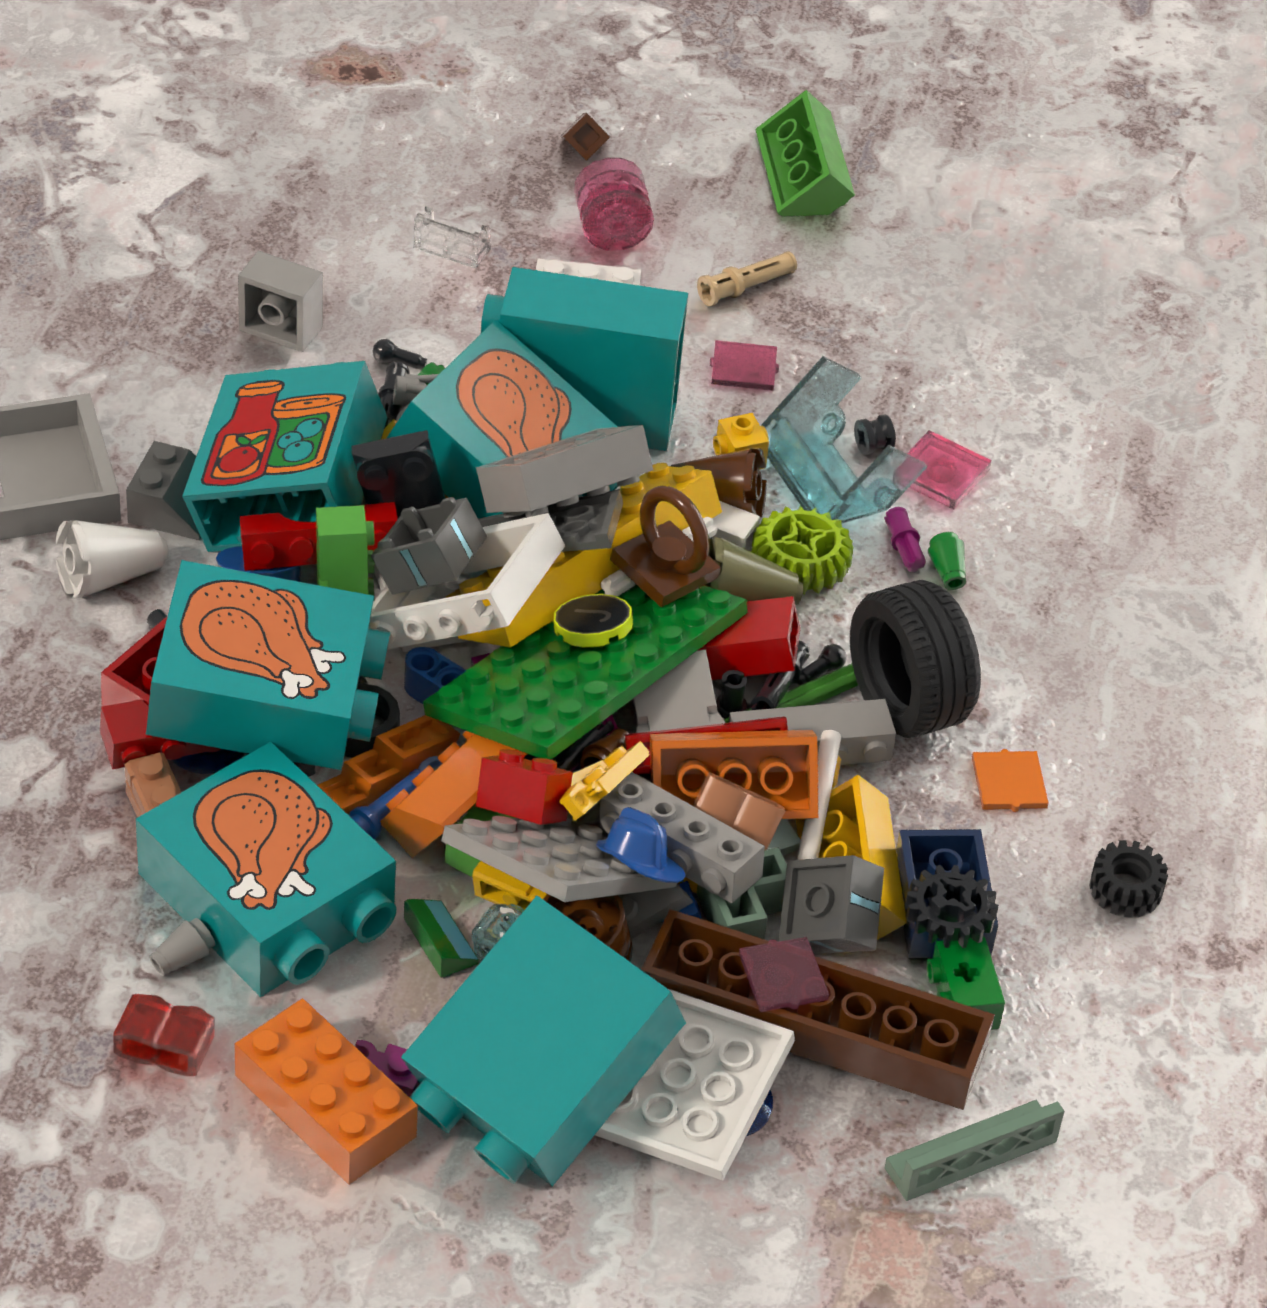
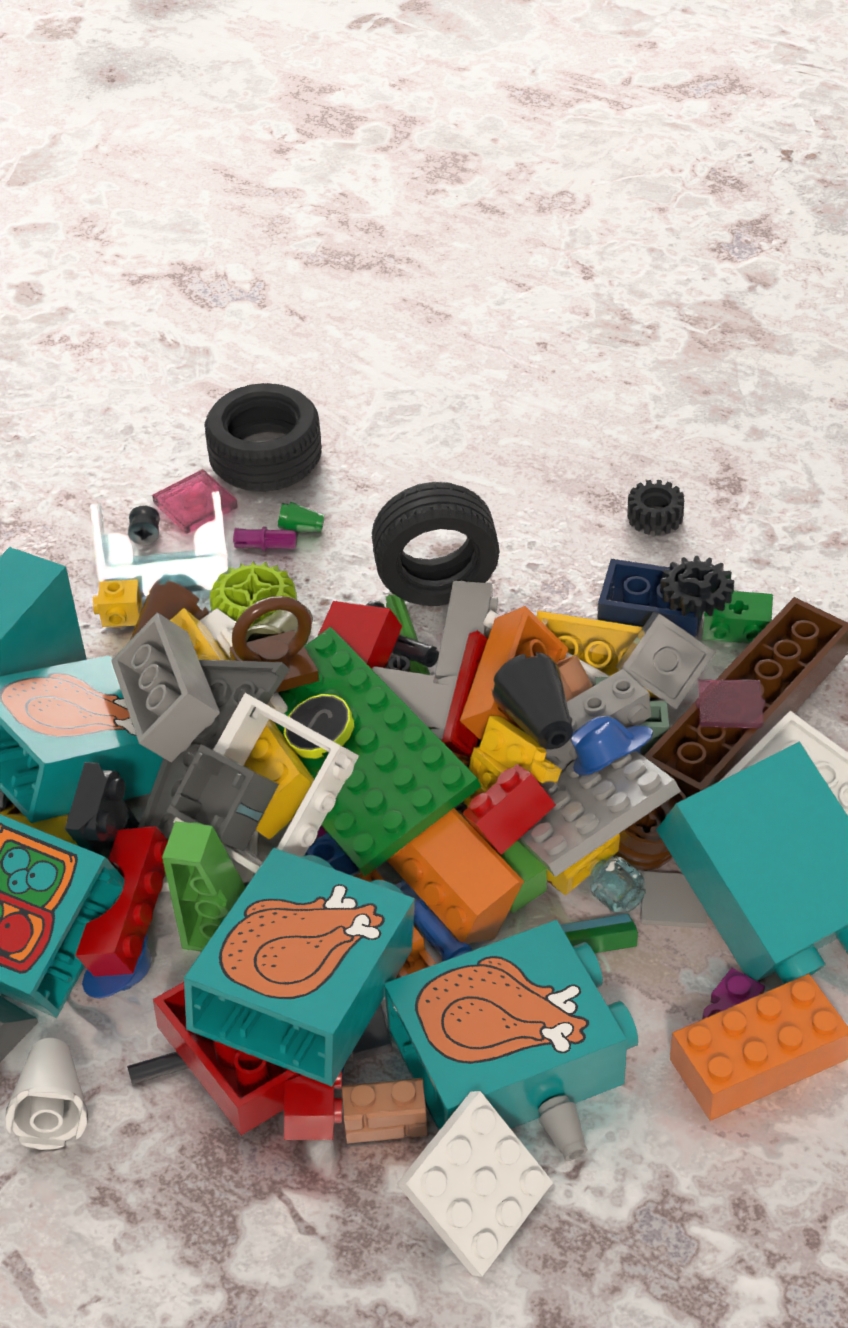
camera: 65 degrees left, 0 degrees up
clear red brick [113,994,215,1076] -> none
orange piece [972,749,1049,812] -> none
none -> black tyre [204,383,322,492]
none -> white plate [397,1091,553,1277]
none -> black cone [491,653,573,750]

